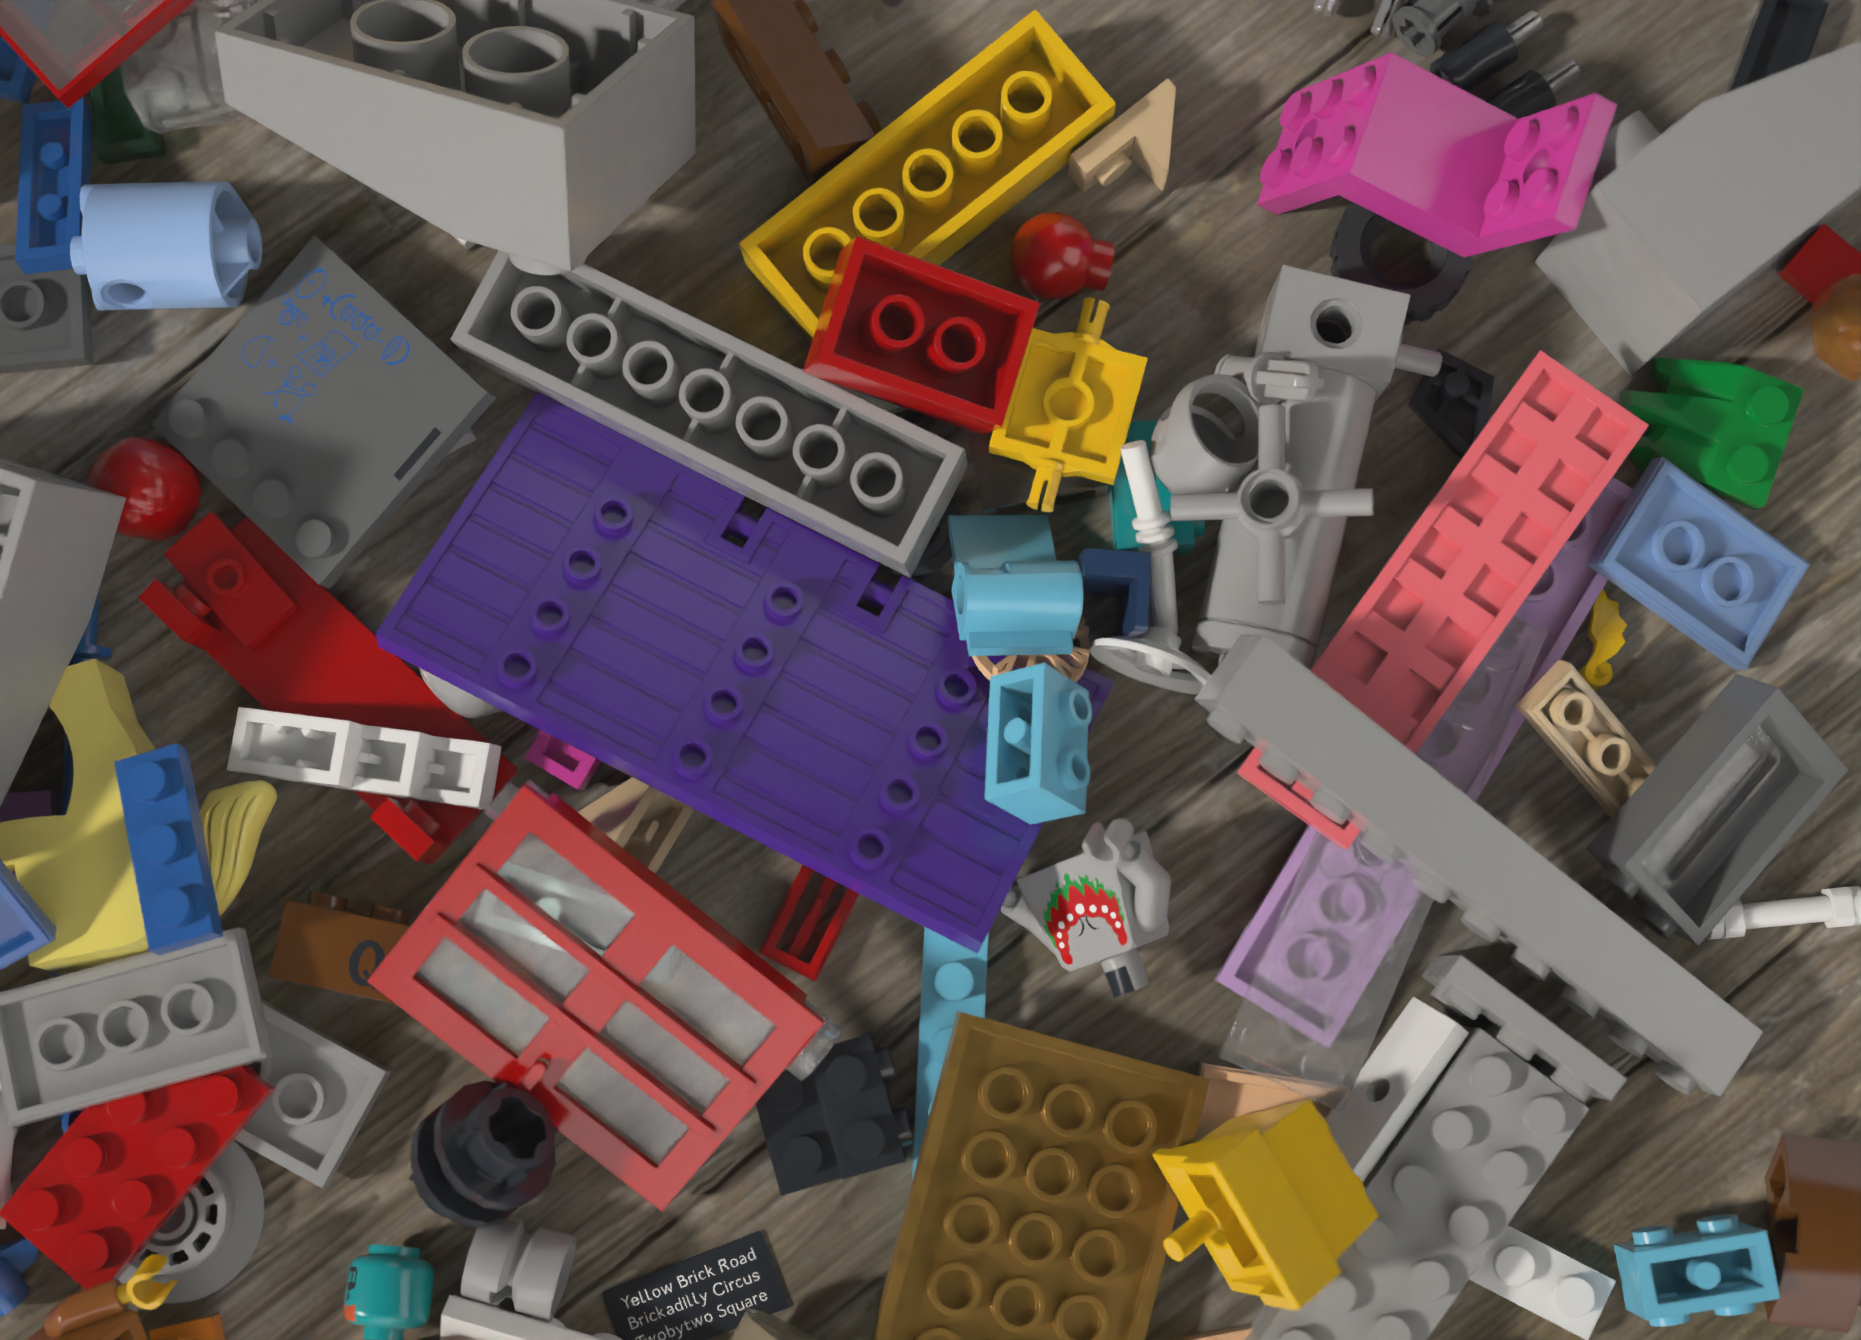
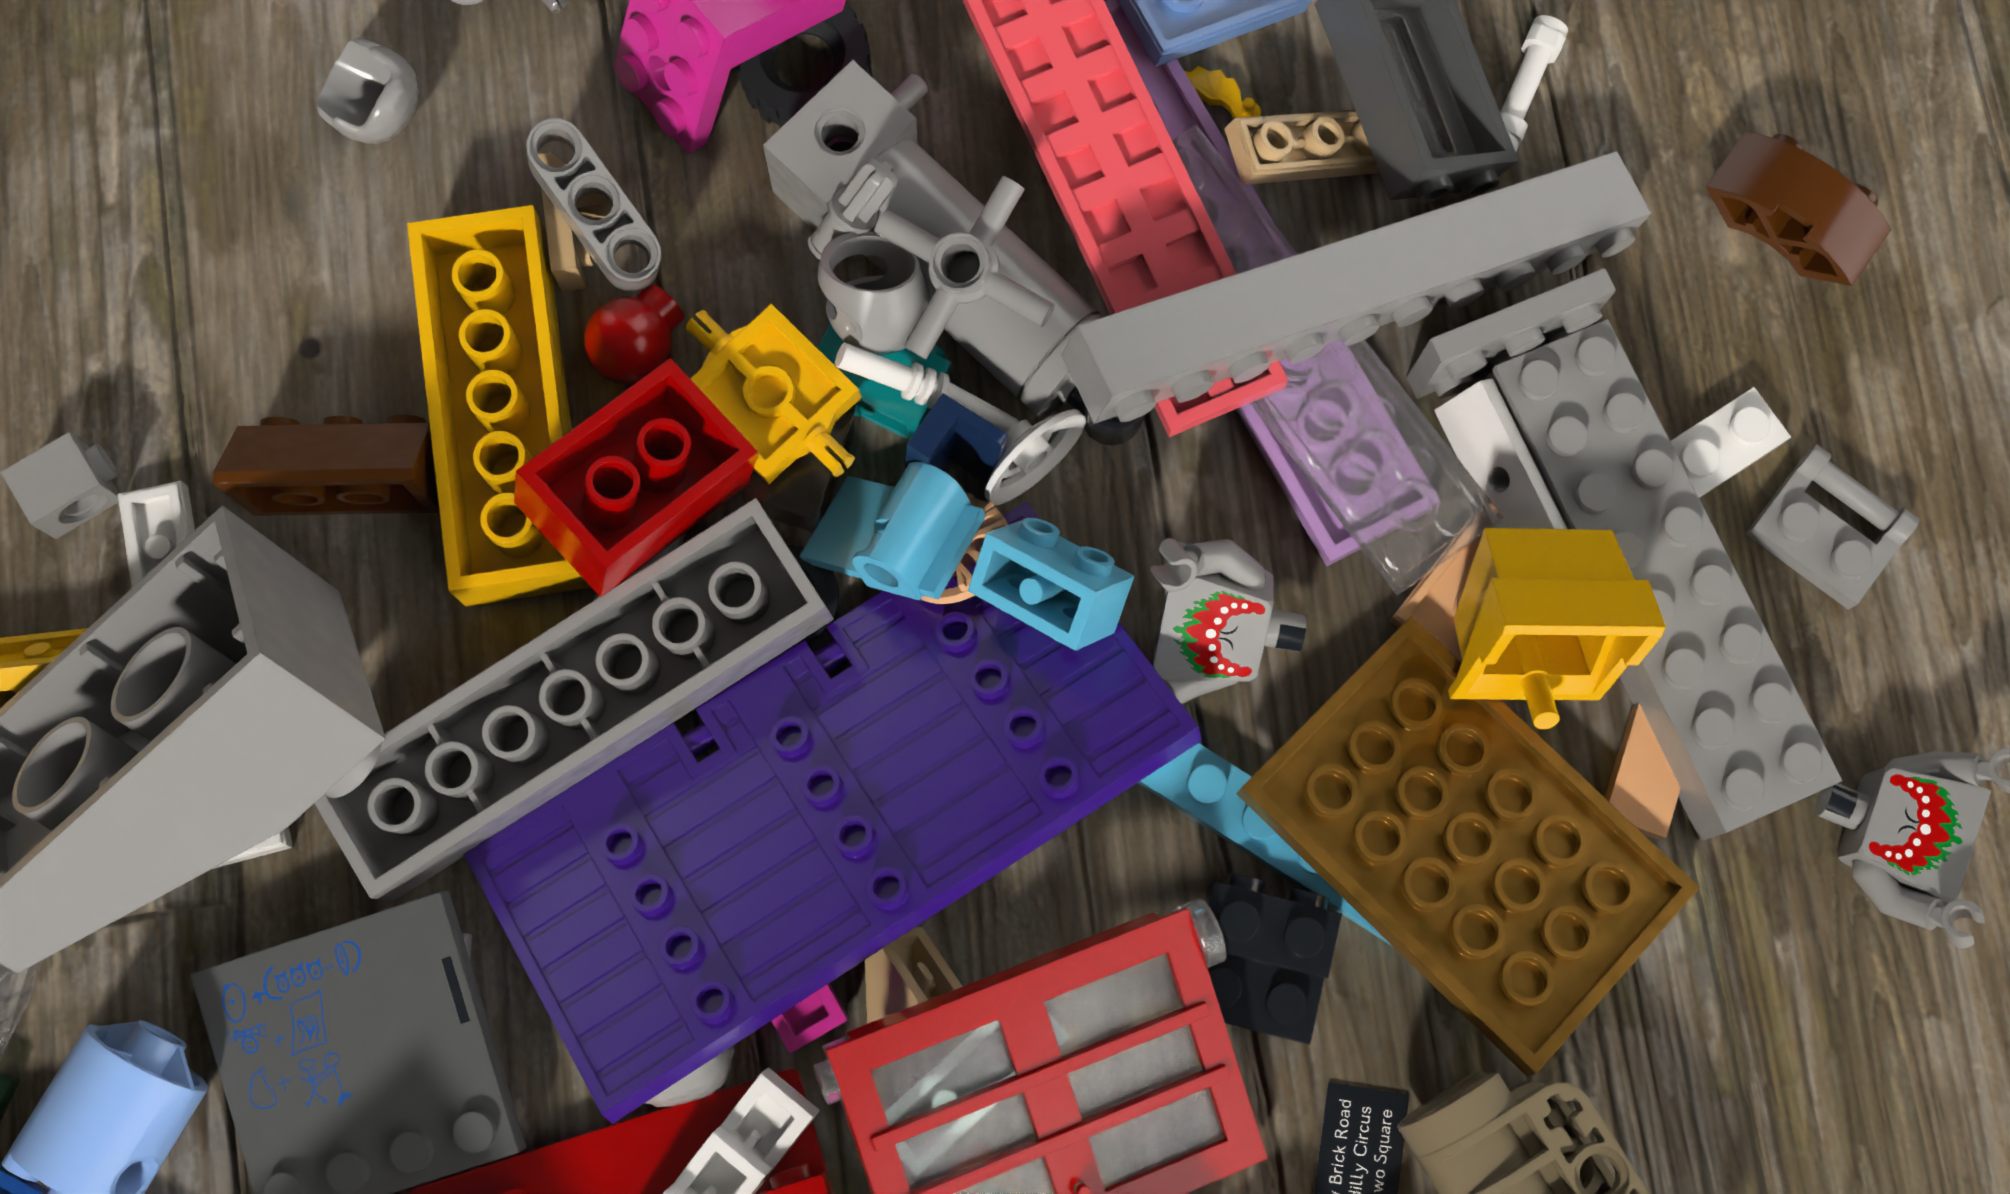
camera: 70 degrees left, 5 degrees down
red tile [758,865,860,982] -> none
black piece [1408,348,1495,459] -> none
medium azure brick [1614,1214,1780,1326] -> none
none -> light grey beam [526,118,661,292]

